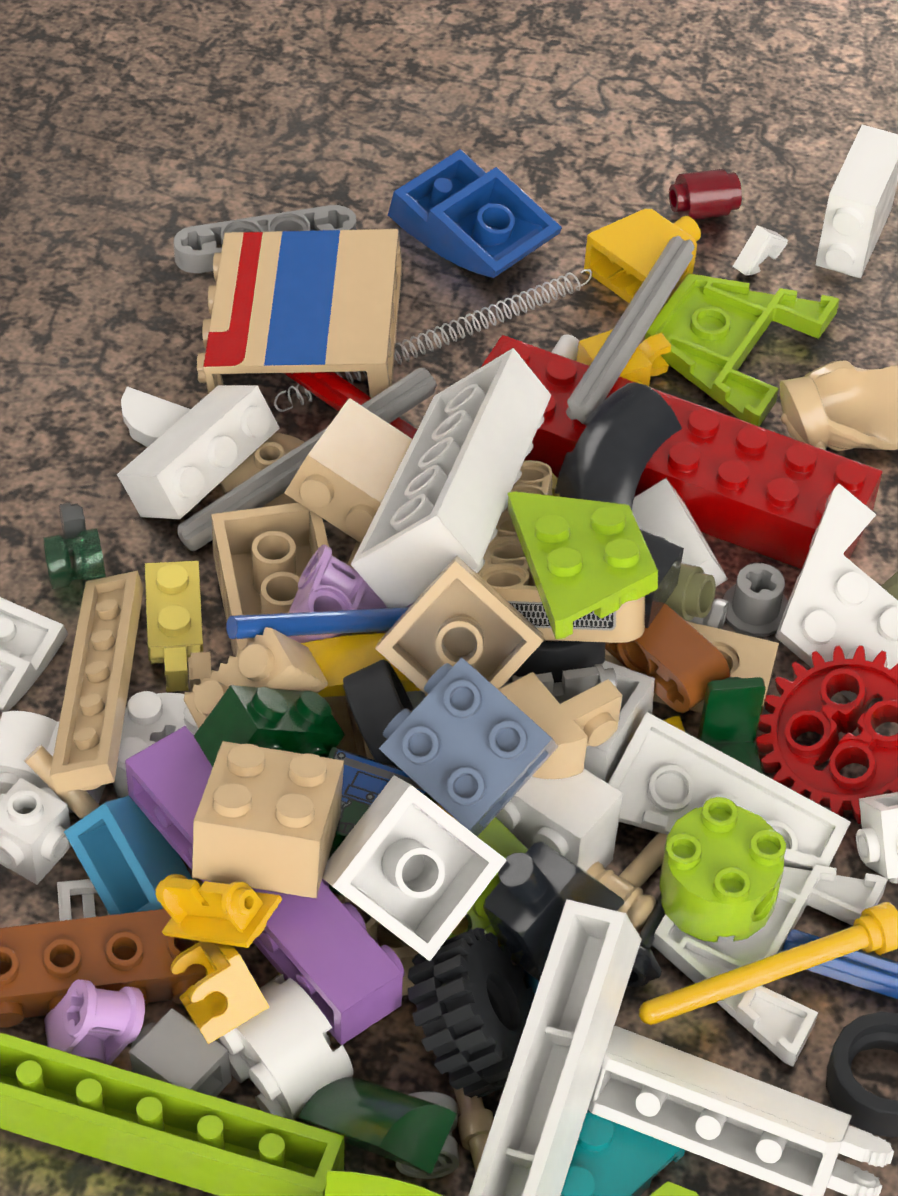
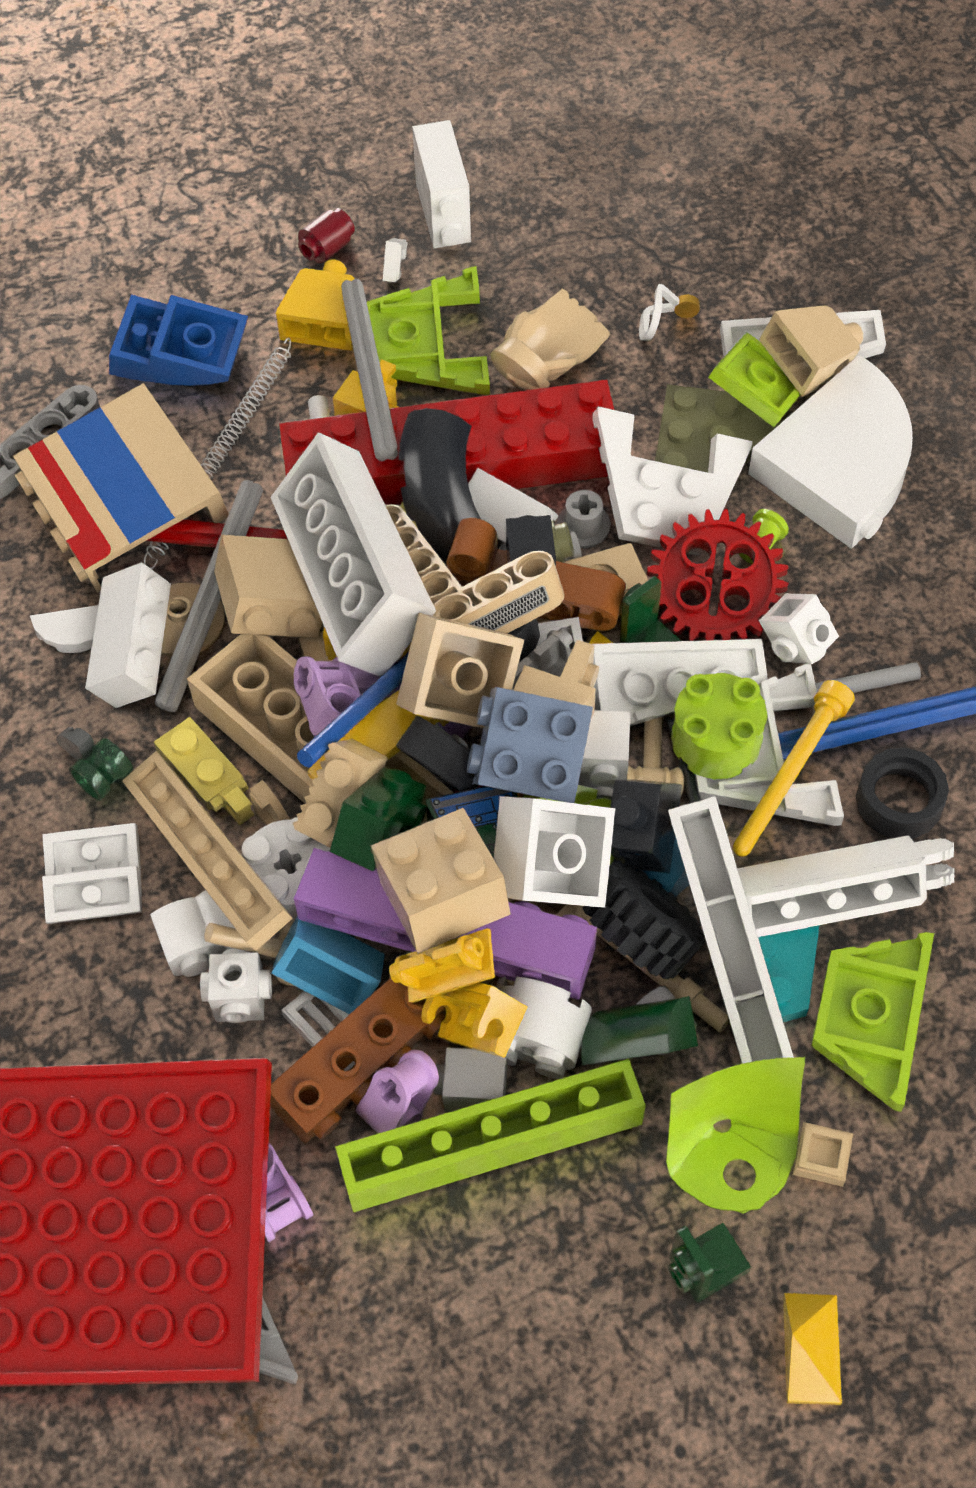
camera: 30 degrees left, 10 degrees up
lime wing [507,491,658,639] -> none

